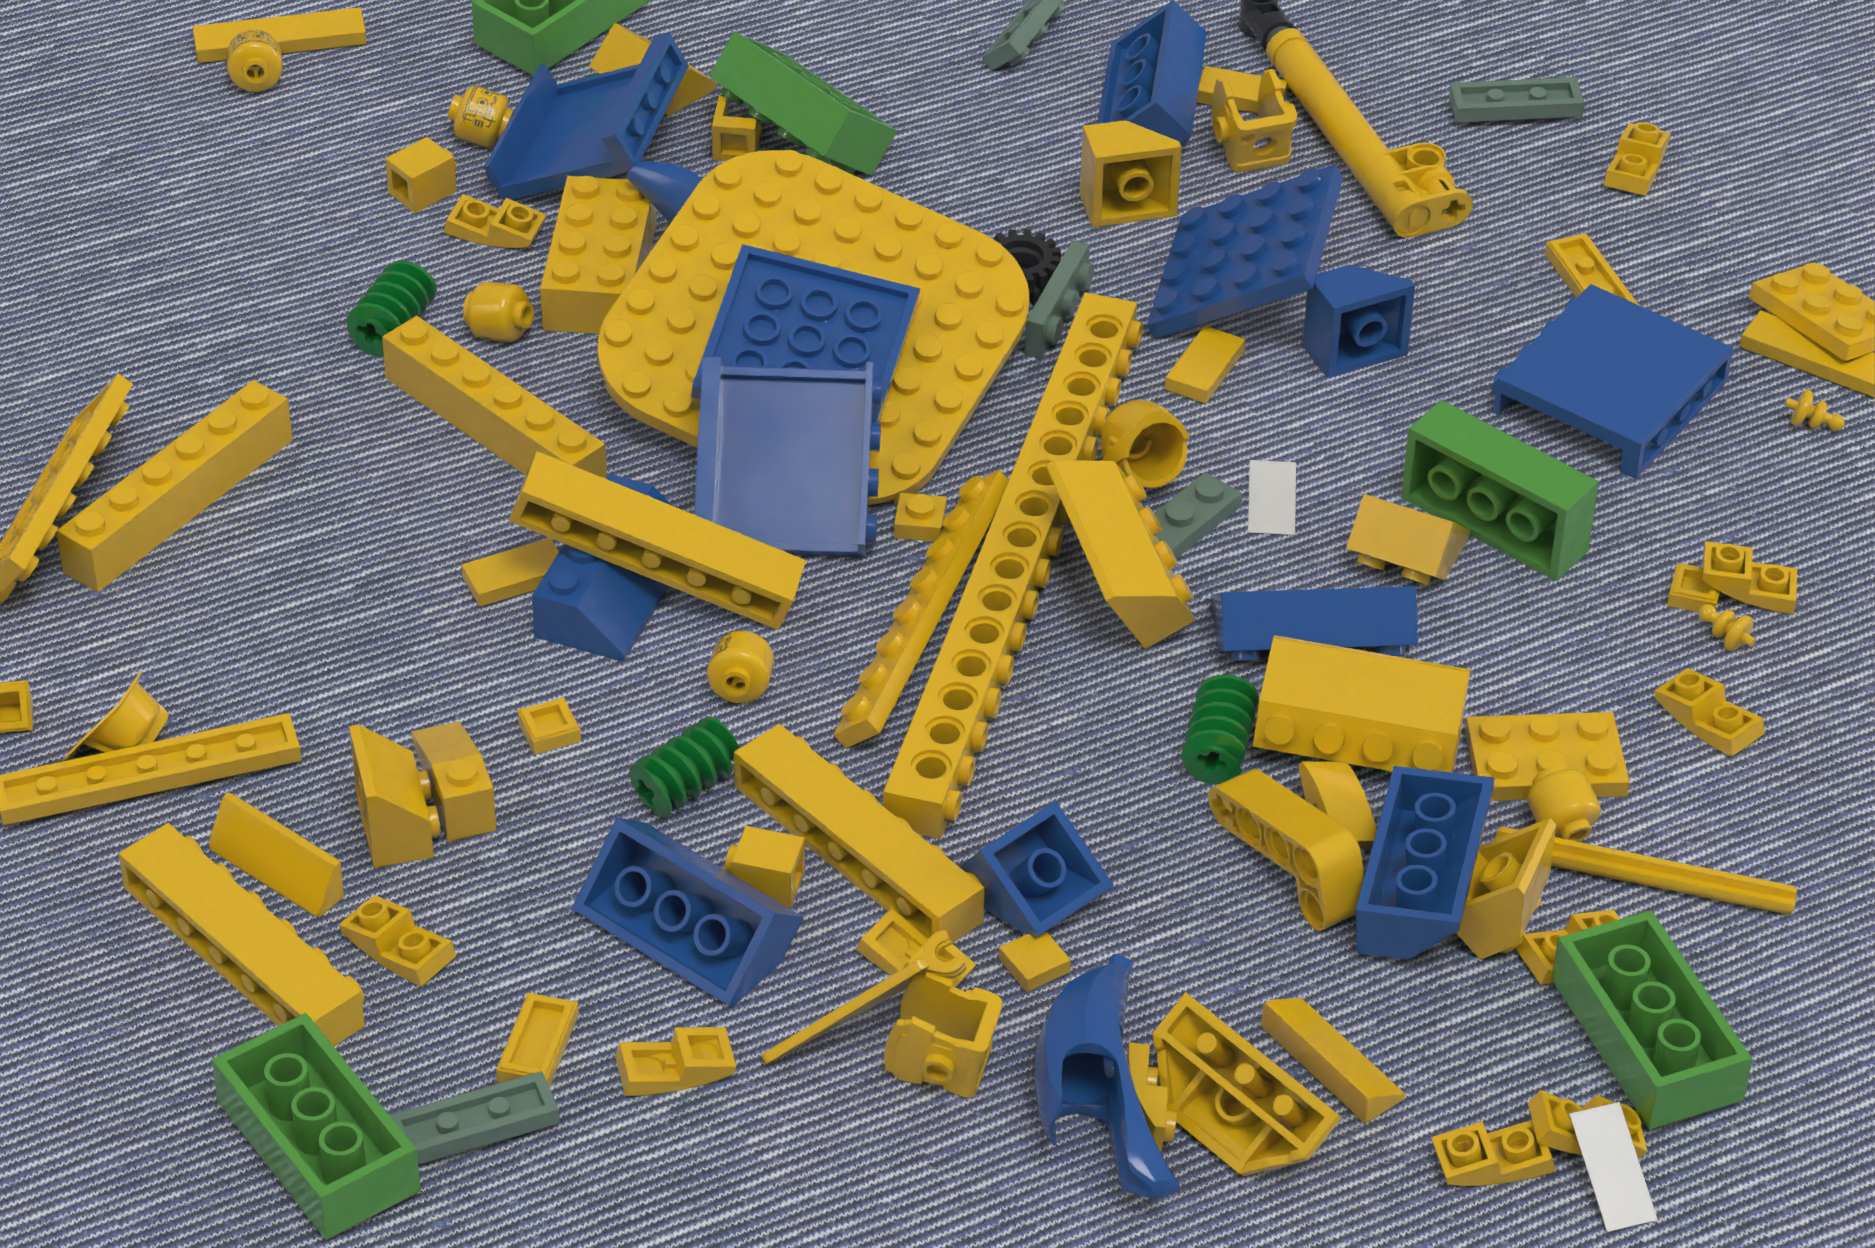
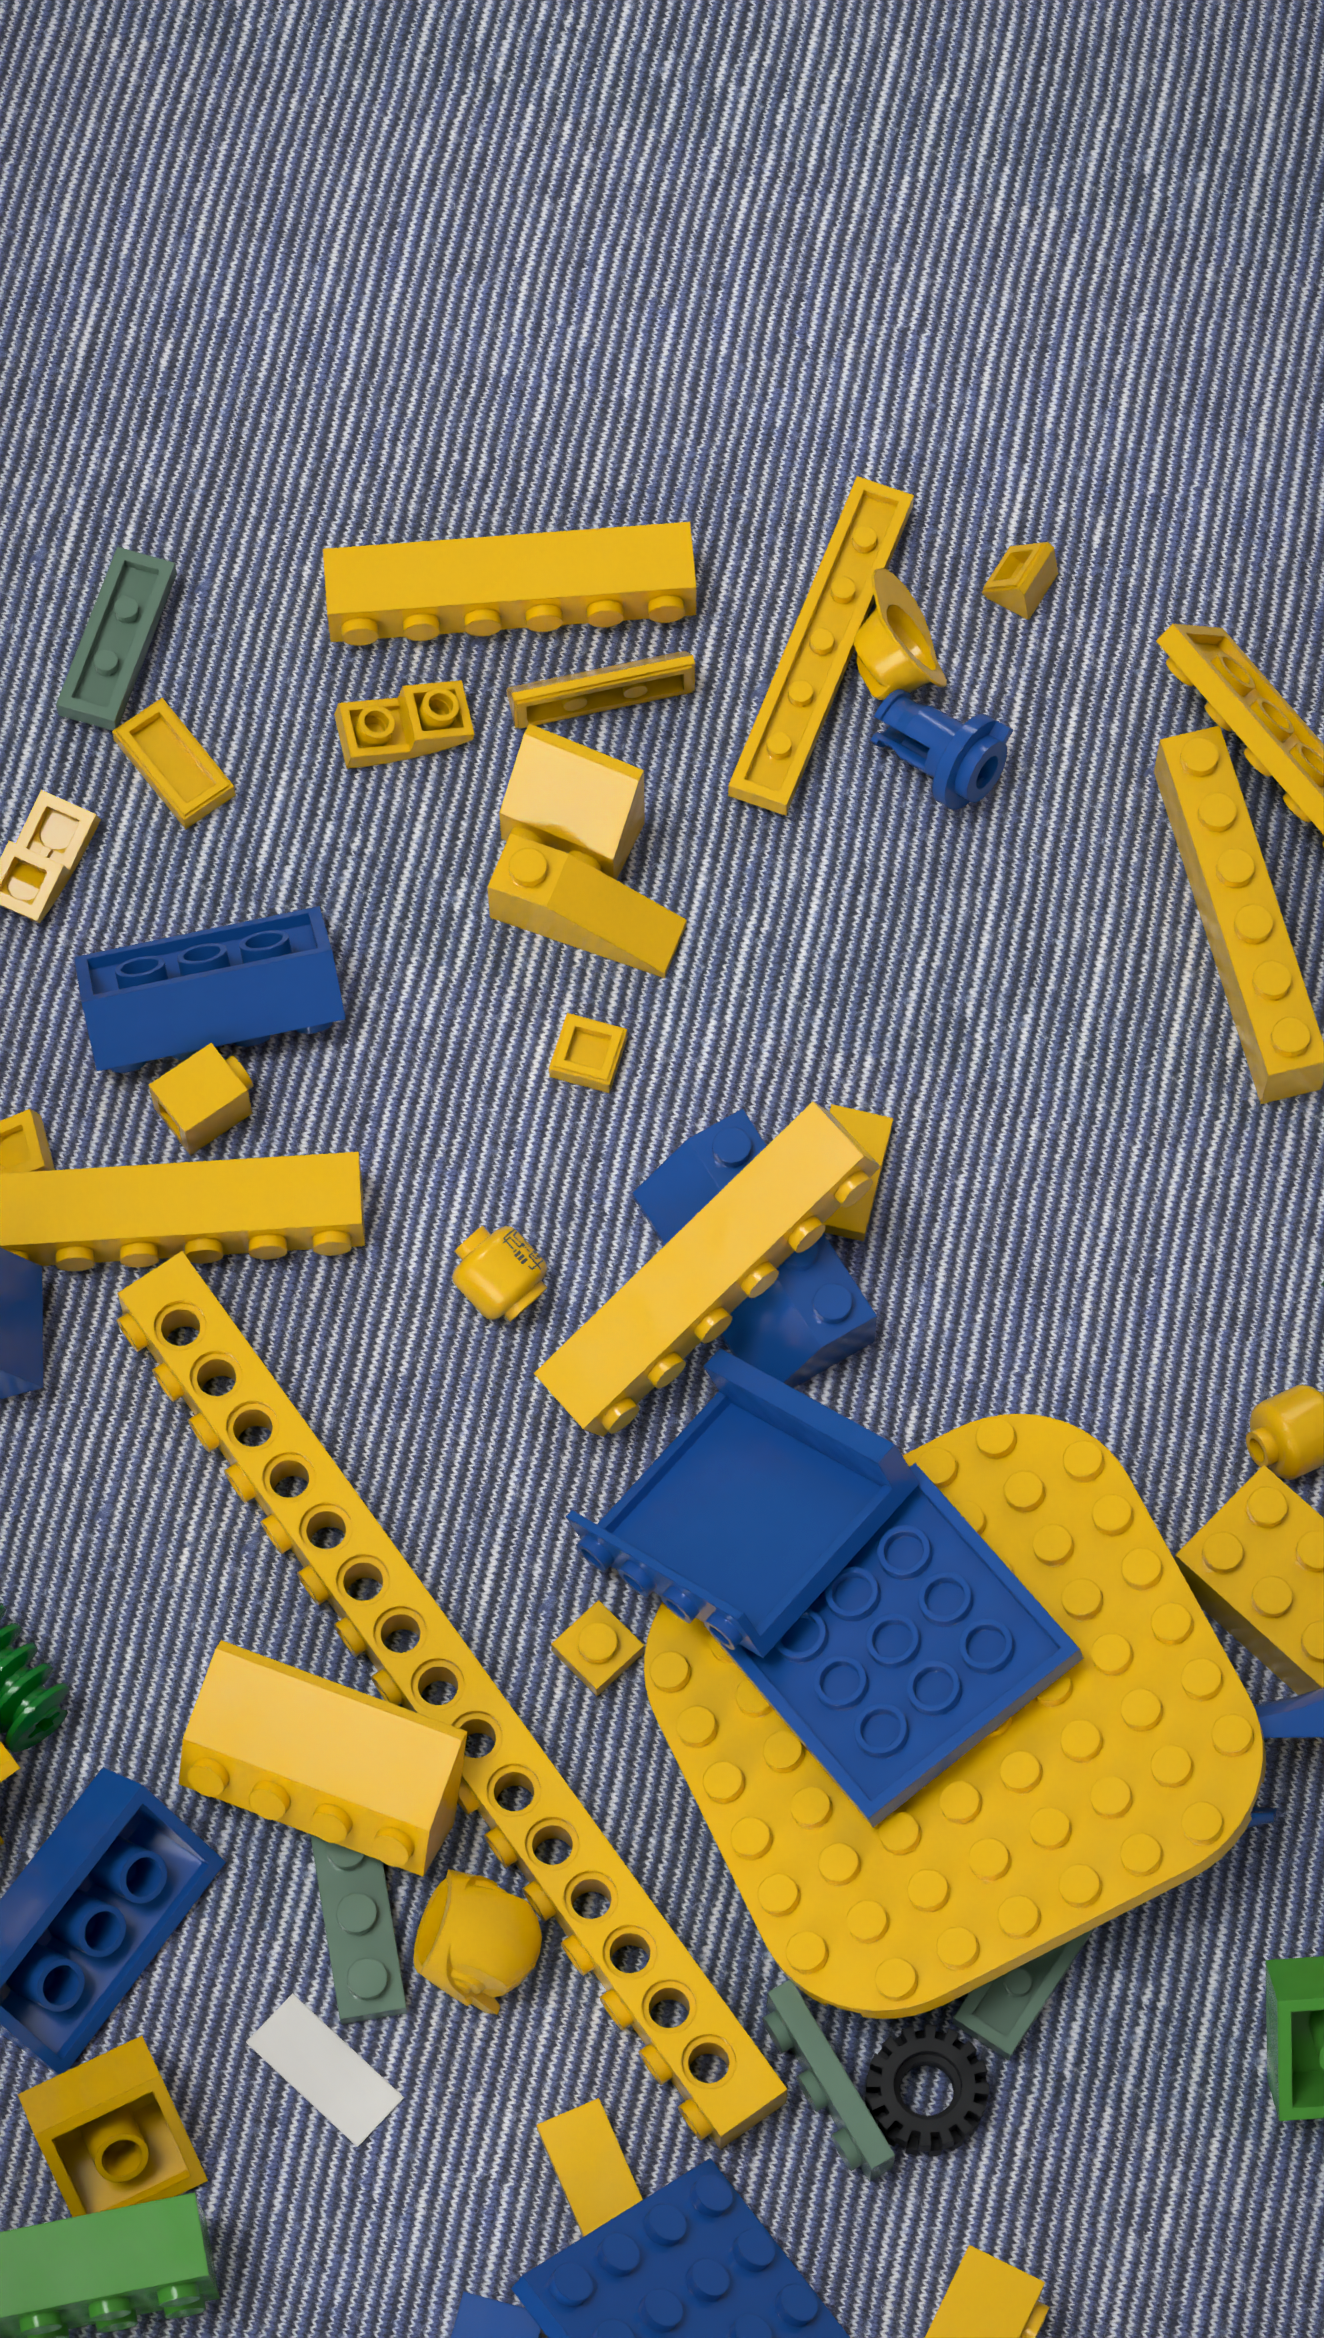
camera: 130 degrees right, 25 degrees up
bright green brick [212,1013,421,1240] -> none
yellow brick [382,316,607,478] -> none
green piece [629,716,739,818] -> none
yellow plate [833,470,1009,748] -> none
none -> blue piece [870,689,1013,810]

